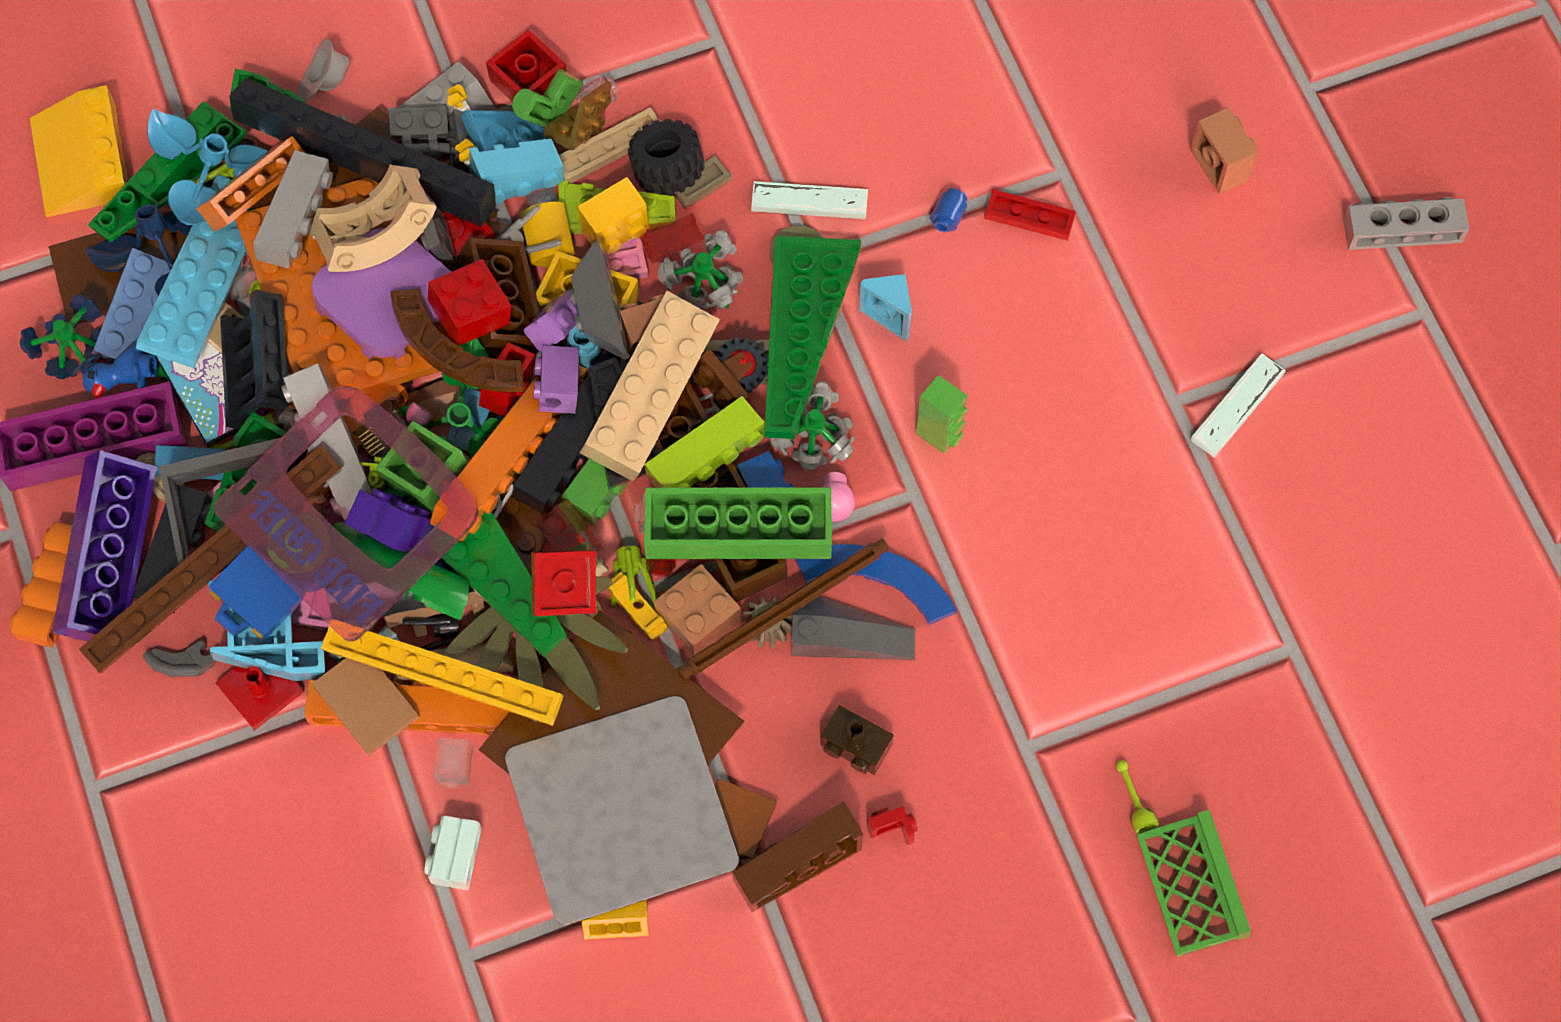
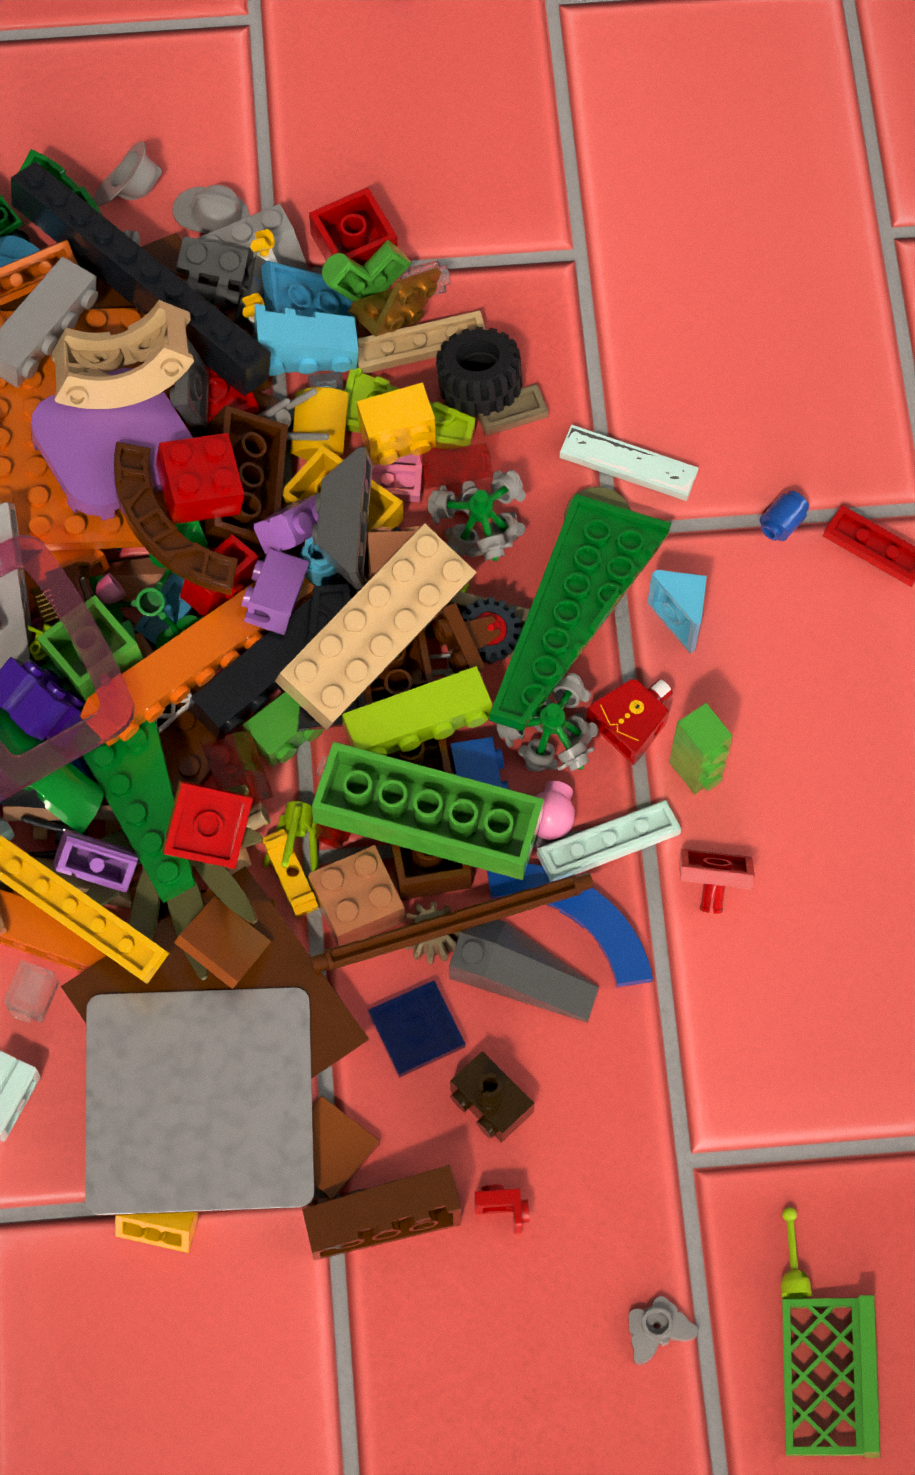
camera: 15 degrees right, 0 degrees up
none -> medium lavender brick [53,829,138,893]
none -> light grey piece [172,184,249,234]
none -> dark orange tile [174,896,271,989]
none -> clear blue tile [368,980,466,1078]
none -> light aqua tile [536,800,682,882]
none -> red torso [586,679,673,765]
none -> light grey animal [628,1296,698,1365]
none -> red tile [679,849,755,914]

